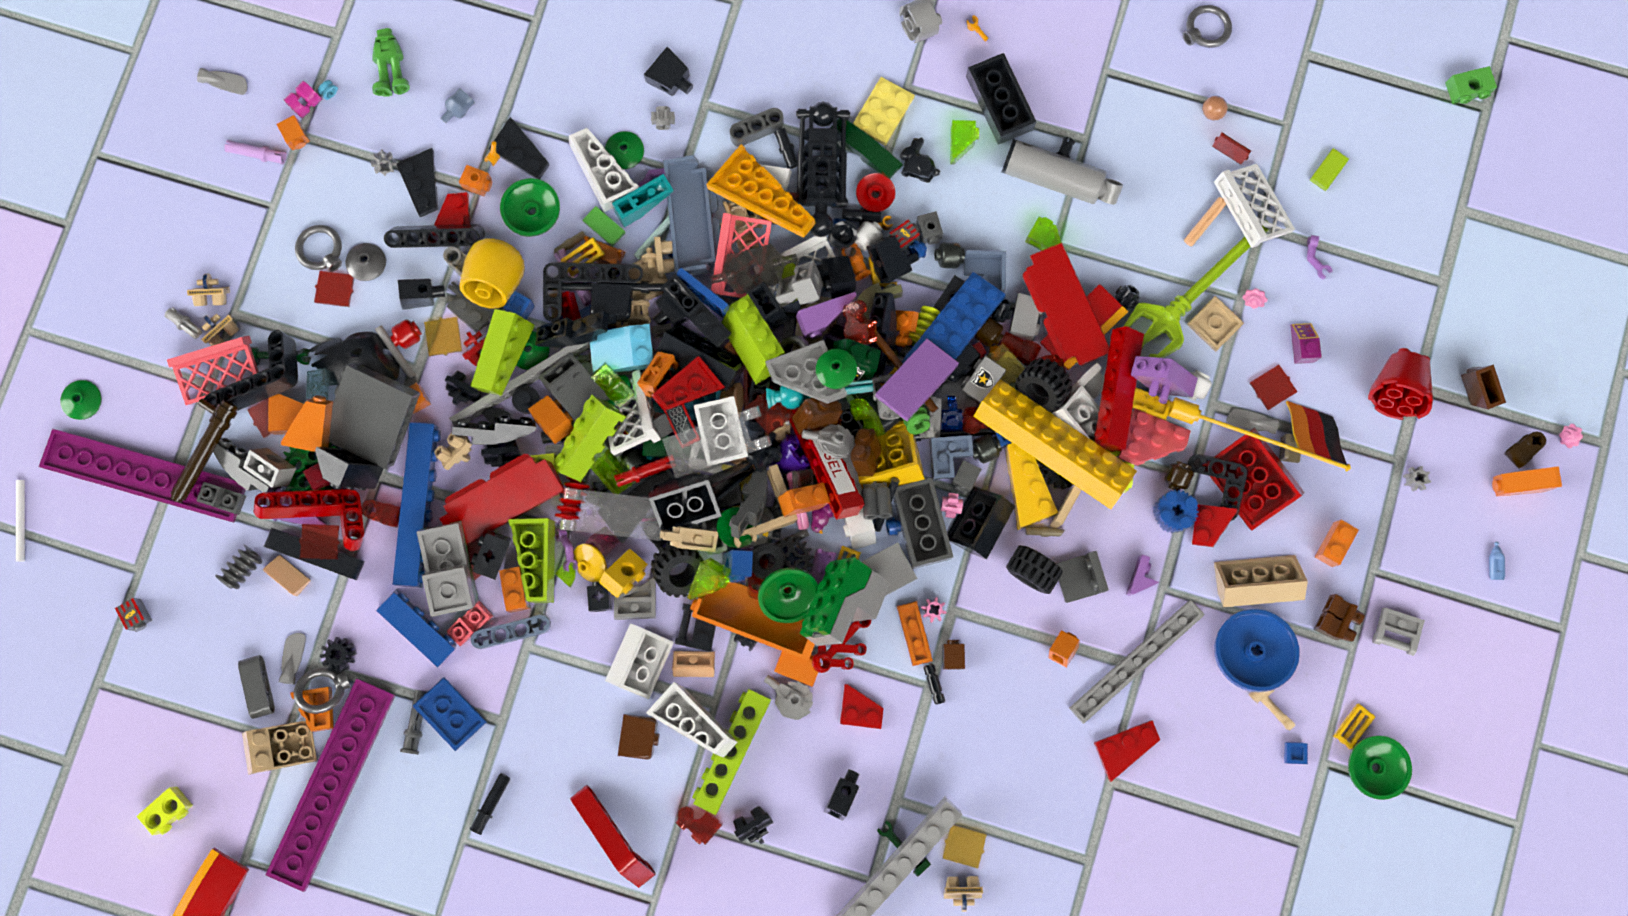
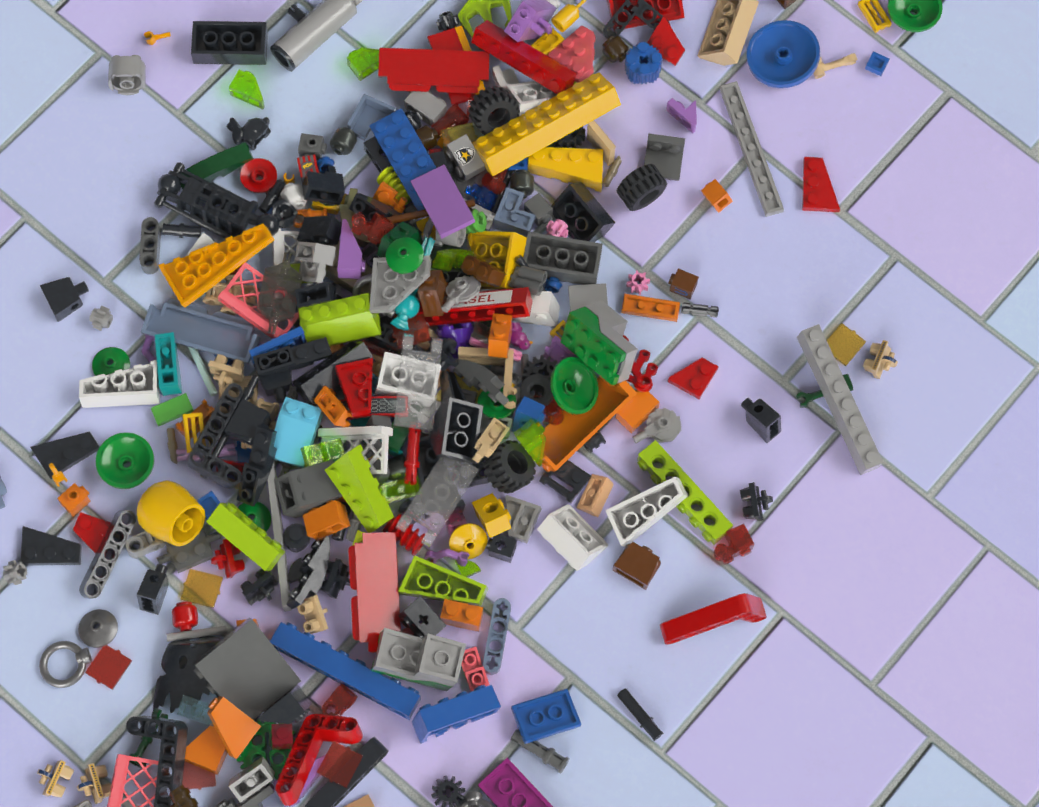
camera: 65 degrees left, 10 degrees down
light yellow plate [853,77,915,146] -> none

